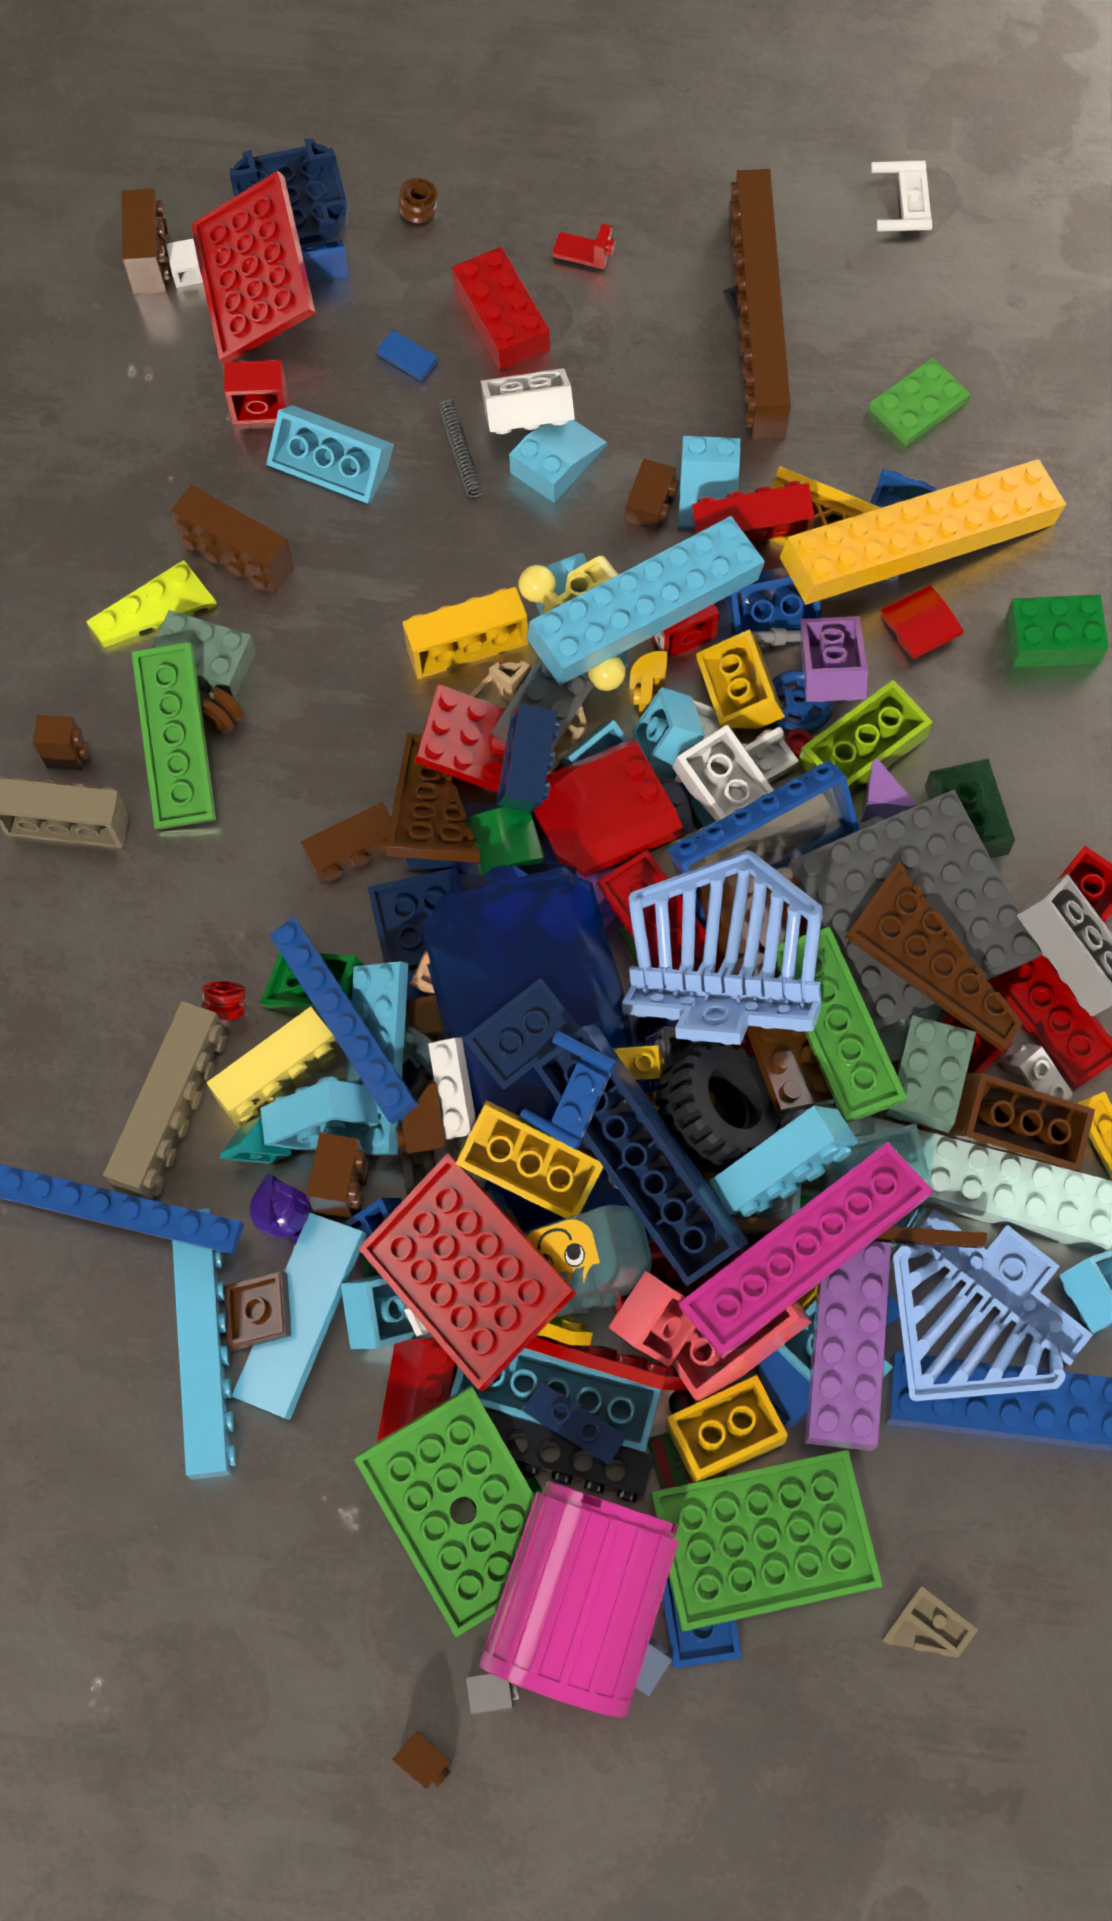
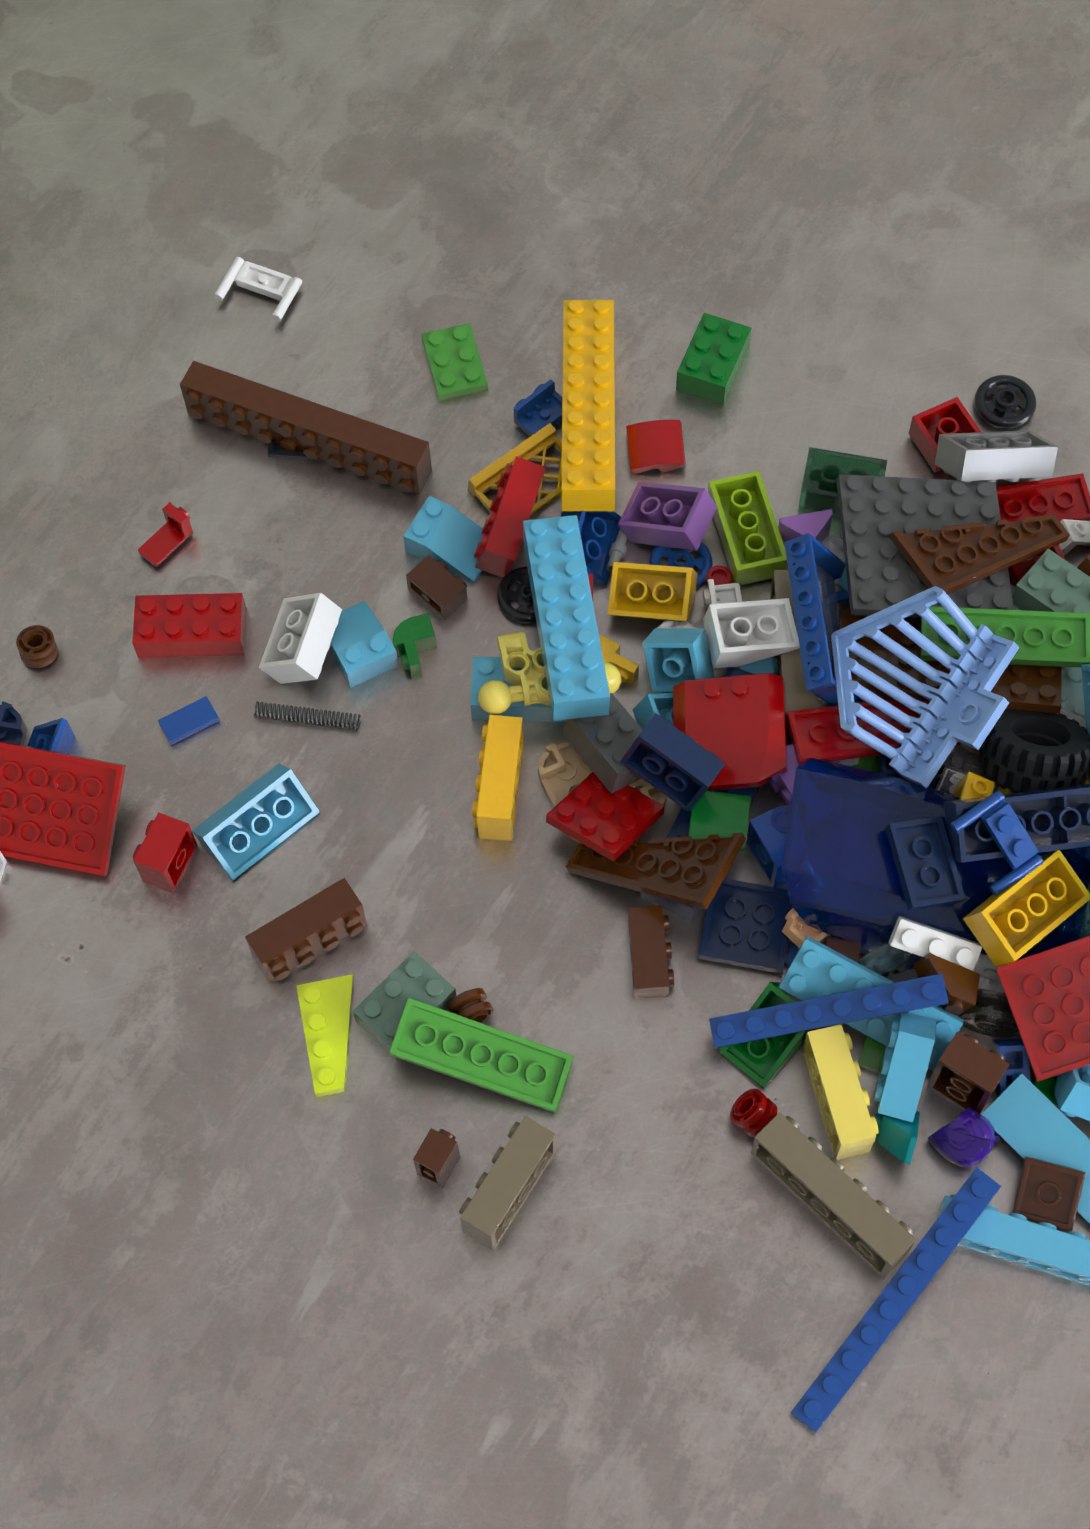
camera: 65 degrees left, 5 degrees down
none -> green brick [392,613,437,679]

